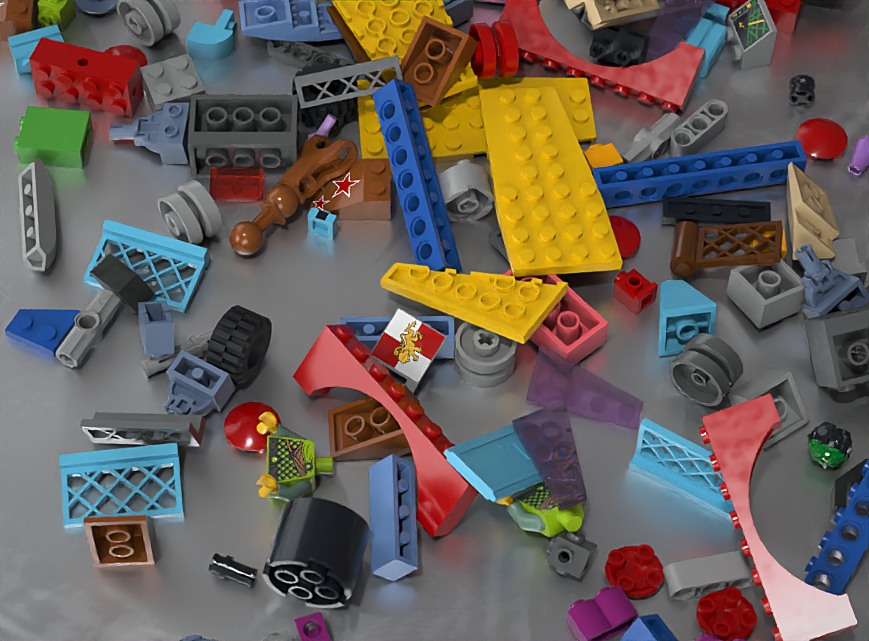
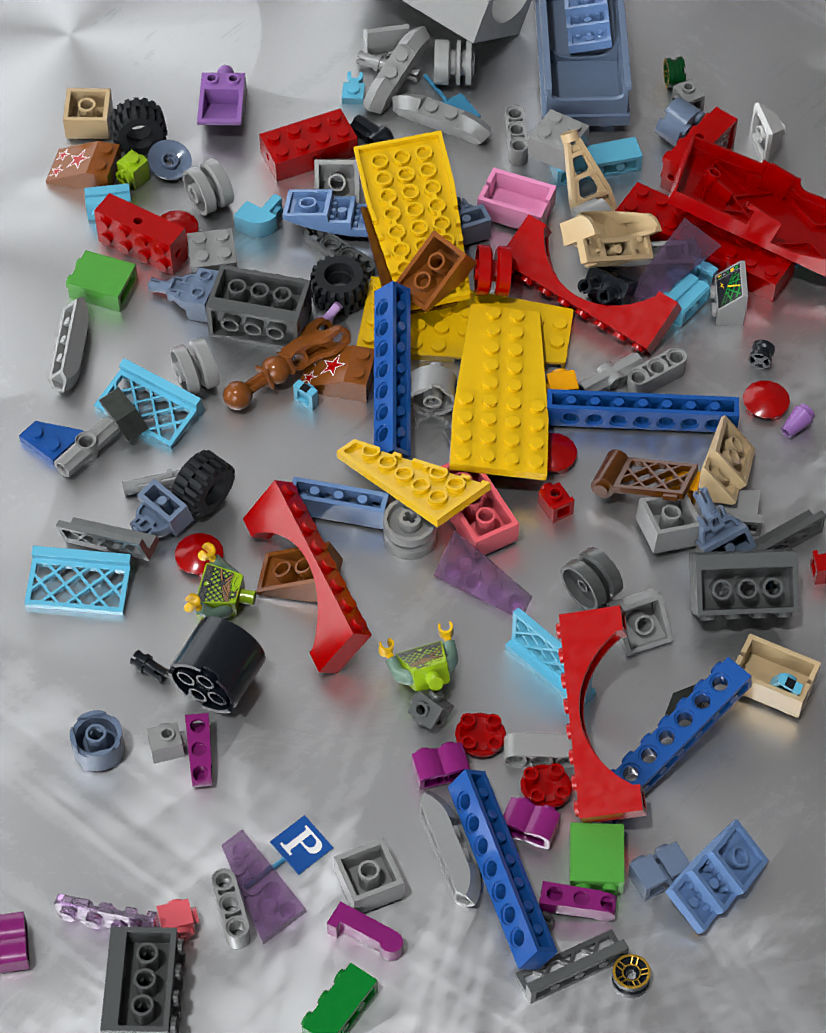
camera: 15 degrees right, 0 degrees up
dark orange slope [84,515,155,567] -> none
sand blue piece [138,301,174,358] -> none
clear red slope [209,168,265,202] -> none
dark grey fence [294,55,403,109] -> none
medium blue brick [369,454,418,581] -> none
flag [371,307,447,393] -> none
medium azure piece [443,419,573,502] -> none
clear purple wing [512,400,587,511] -> none
medium azure slope [658,280,717,357] -> none
black plate [662,196,771,226] -> none
piece [807,422,853,468] -> none

